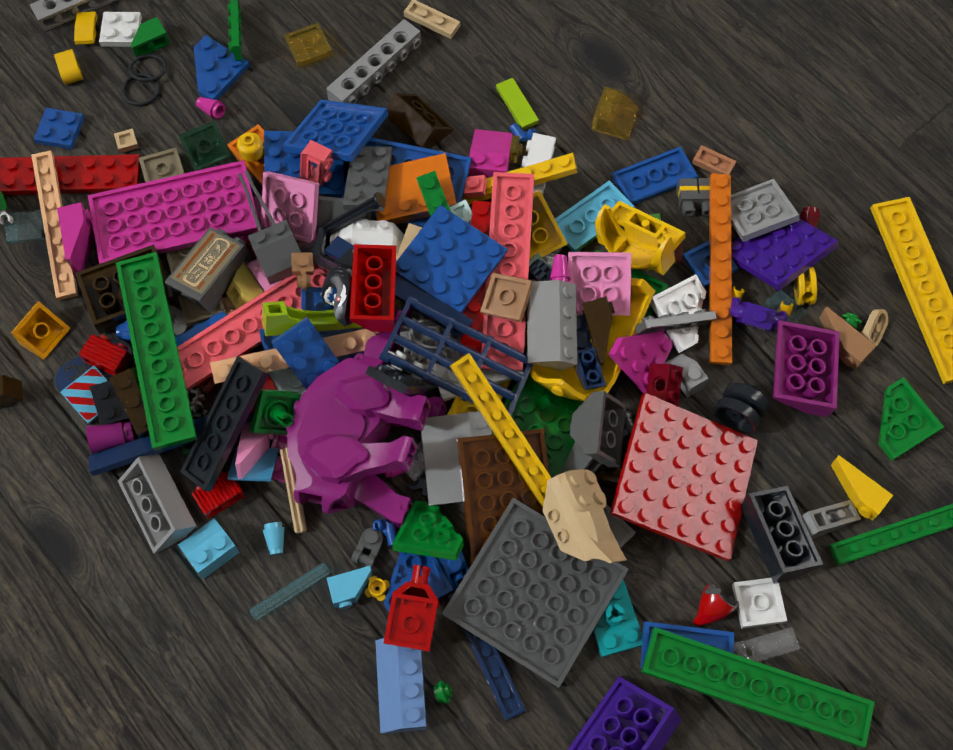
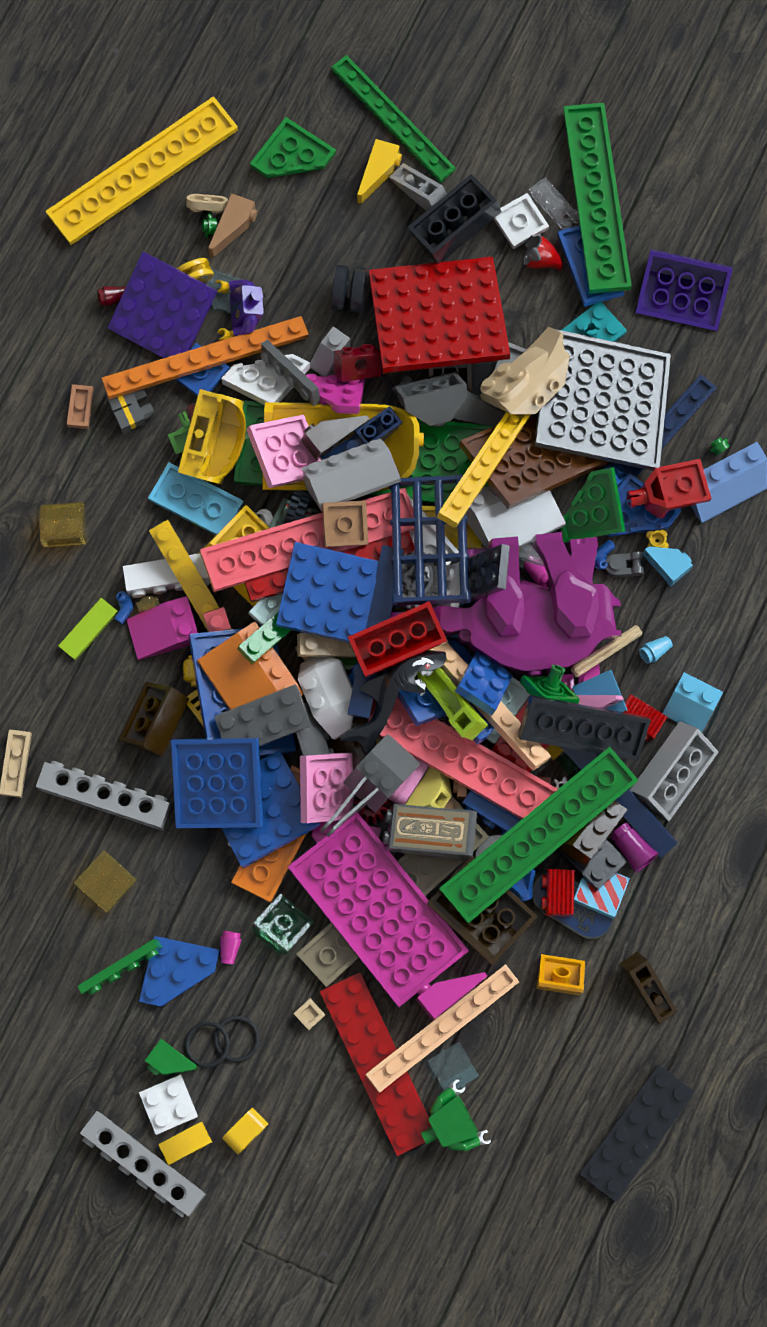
camera: 115 degrees left, 10 degrees up
blue plate [34,108,84,150] -> none
yellow head [237,132,264,162] -> none
clear light blue axle [249,563,330,620] -> none
medium nougat plate [291,253,314,290] -> none
coral window [300,140,333,186] -> none
black axle [316,192,386,237] -> none
dark pink cone [550,254,571,282] -> none
blue tile [611,146,699,205] -> none
light grey plate [731,179,800,242] -> none
magenta slope [773,320,840,417] -> none

